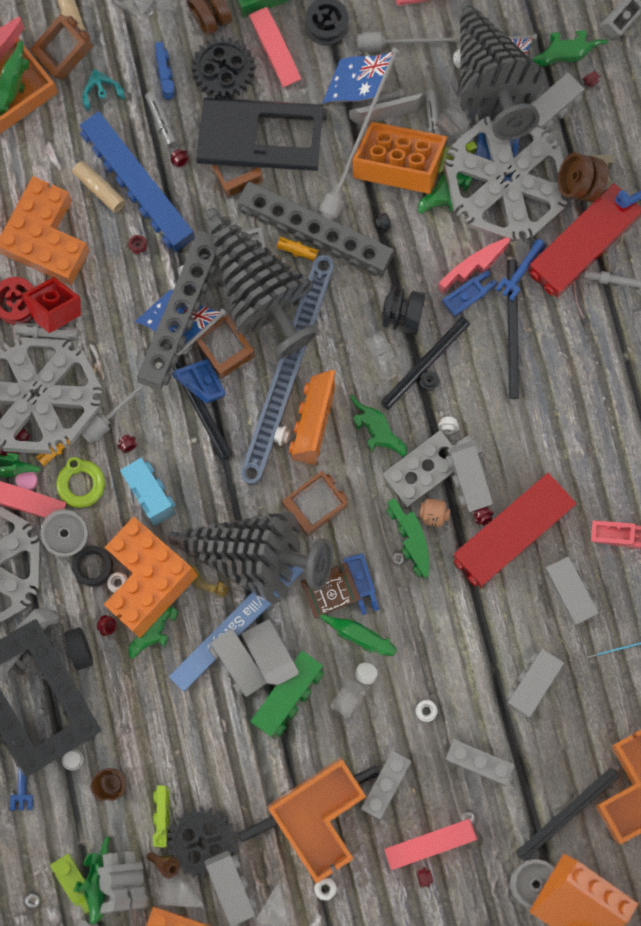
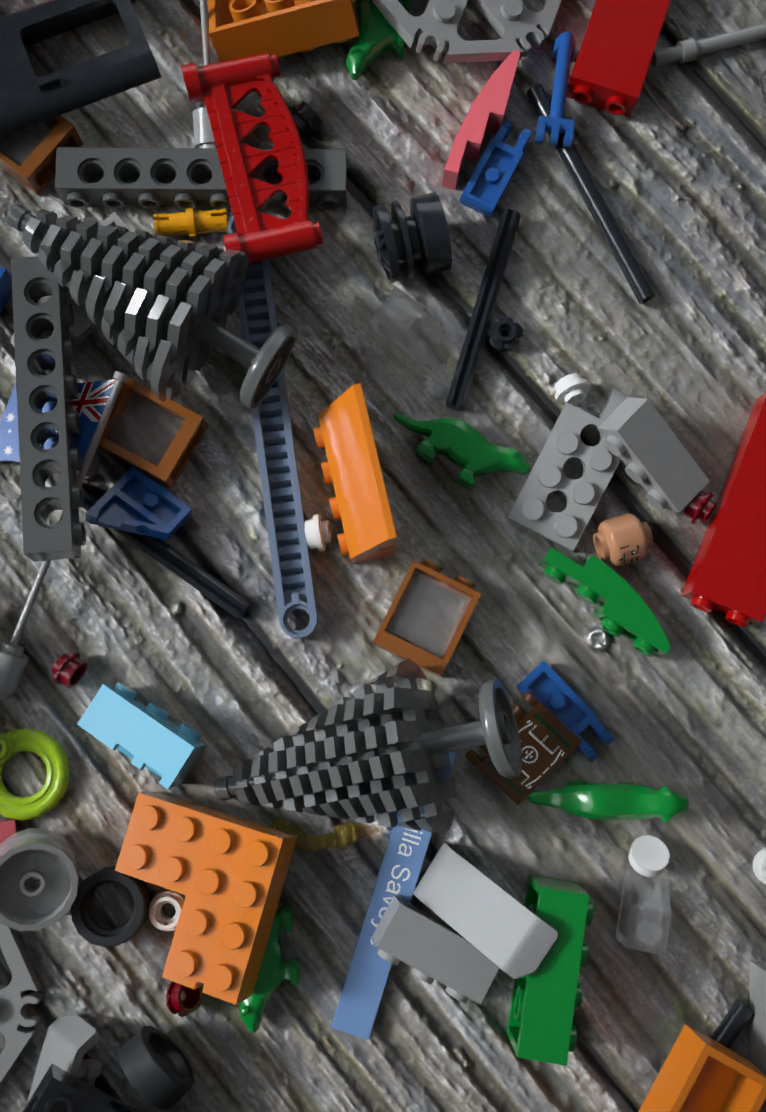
camera: 35 degrees left, 5 degrees up
none -> red piece [181,52,323,264]

